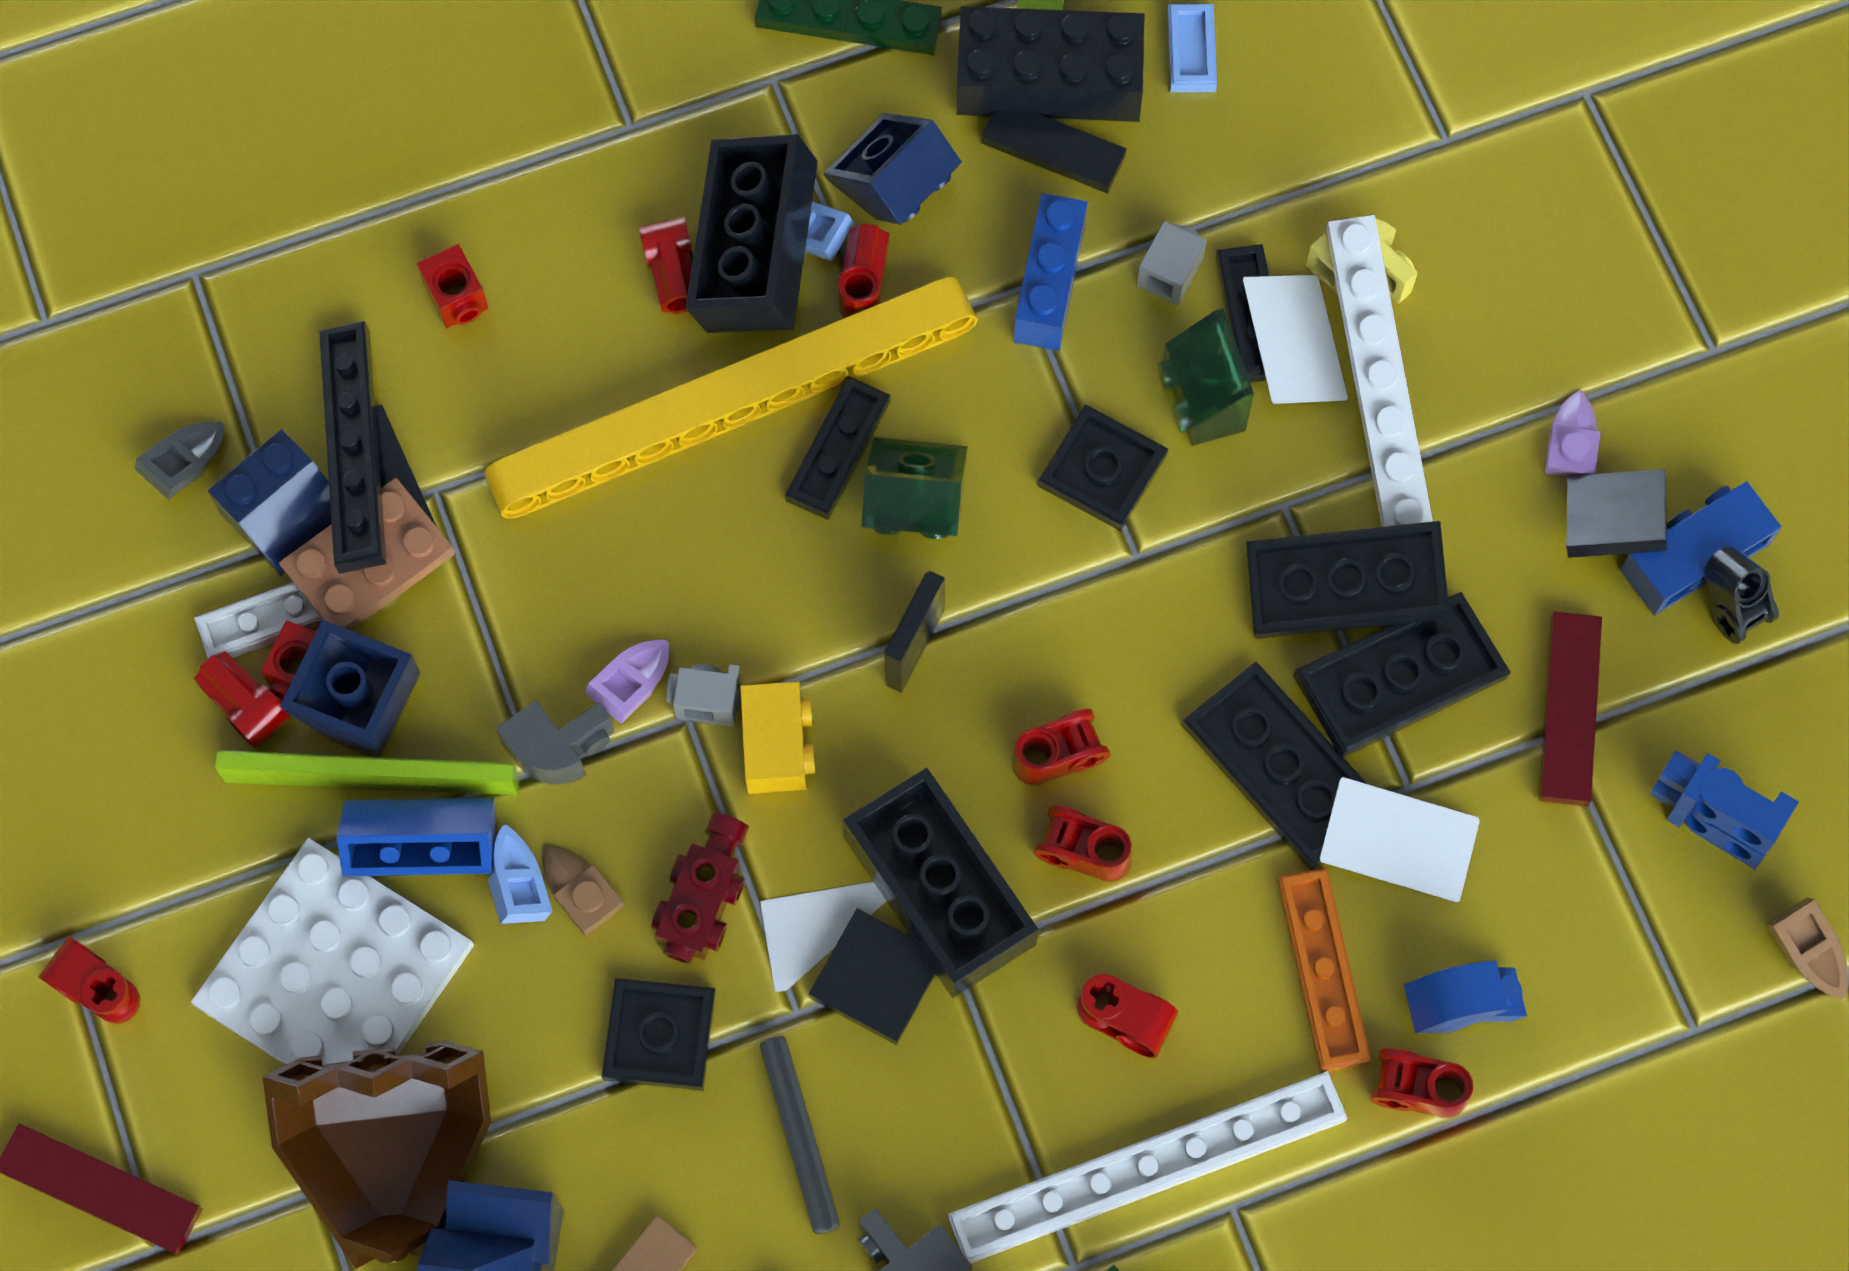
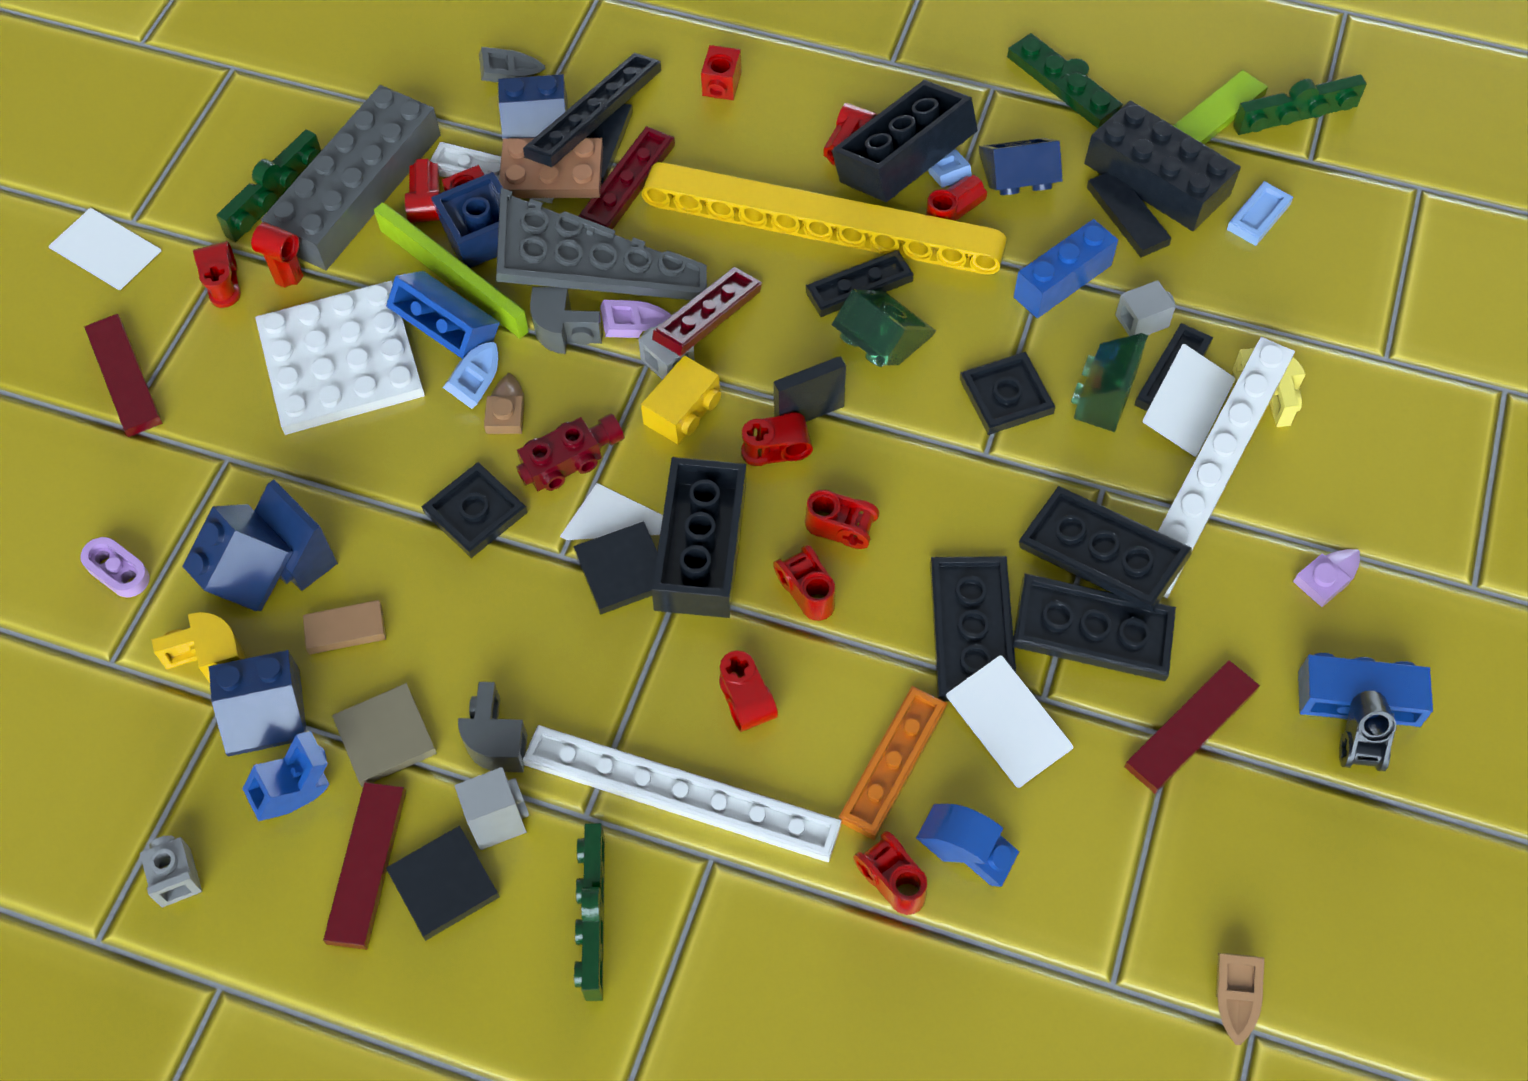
camera: 40 degrees right, 10 degrees down
reddish brown panel [263,1041,491,1269] -> none
dark grey axle [760,1036,840,1234] -> none
tile [1566,469,1667,558] -> none
blue hips [1649,750,1799,870] -> none
none -> dark green hinge [216,129,322,243]
none -> red piece [251,222,304,288]
none -> dark grey brick [261,85,441,271]
none -> dark grey wing [496,187,707,300]
none -> dark red tile [578,126,675,229]
none -> dark red tile [652,267,762,356]
none -> red piece [741,413,813,466]

